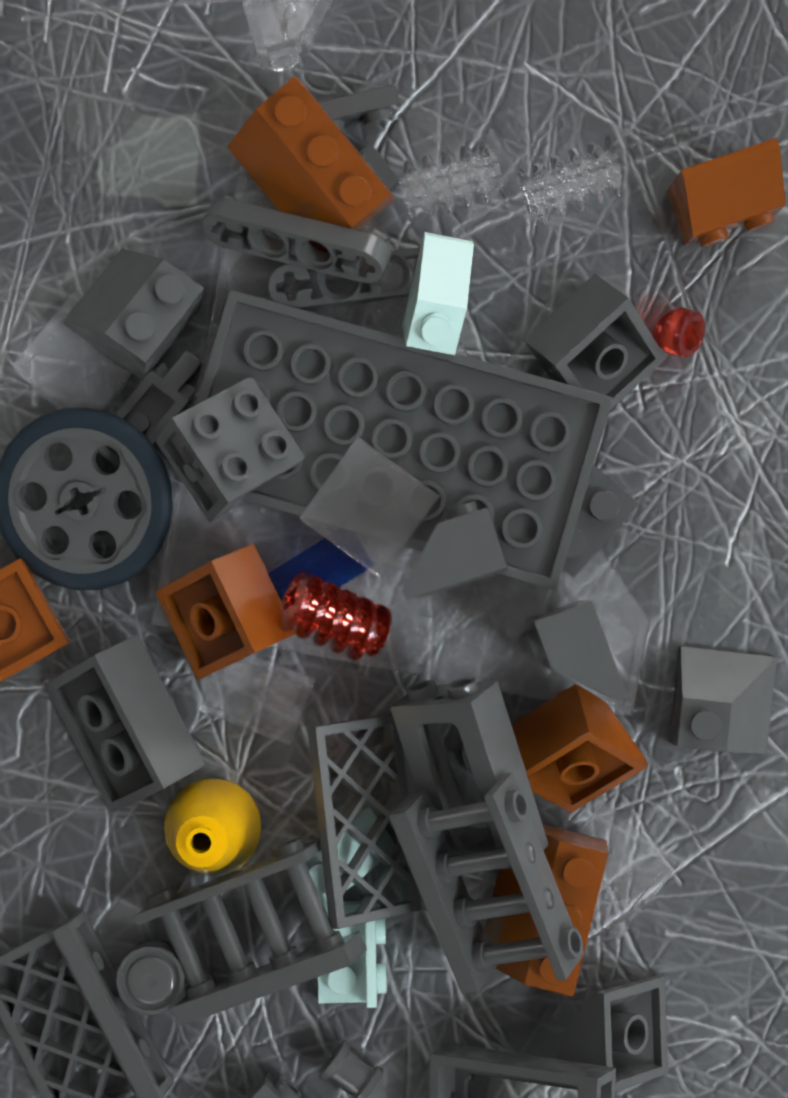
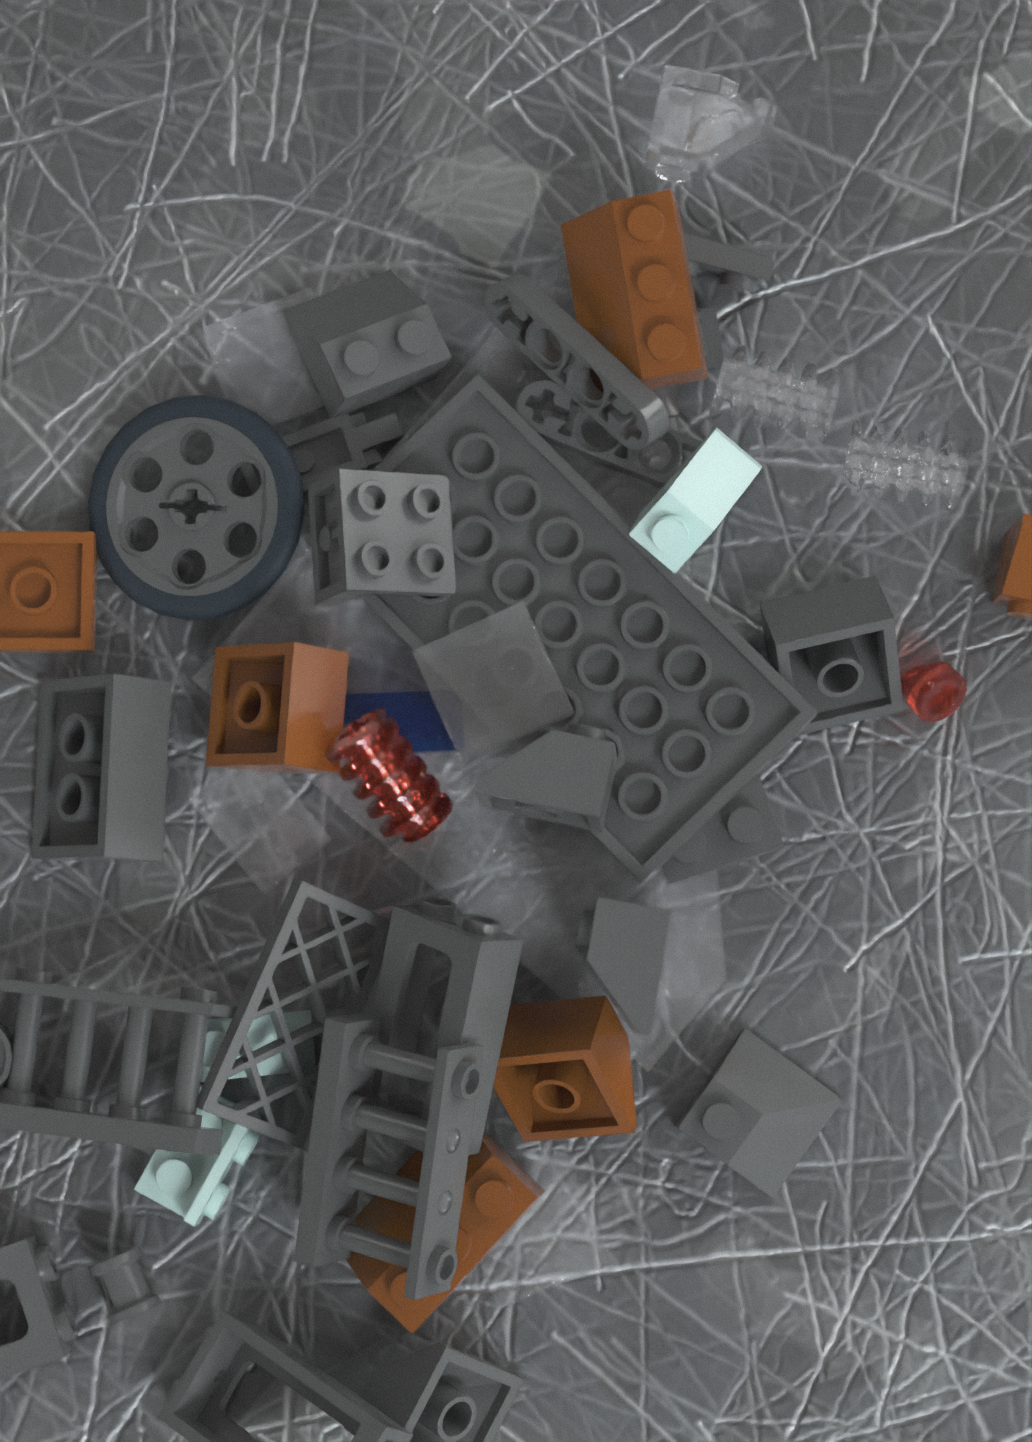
camera: 30 degrees right, 5 degrees down
yellow cone [164,779,261,876] -> none

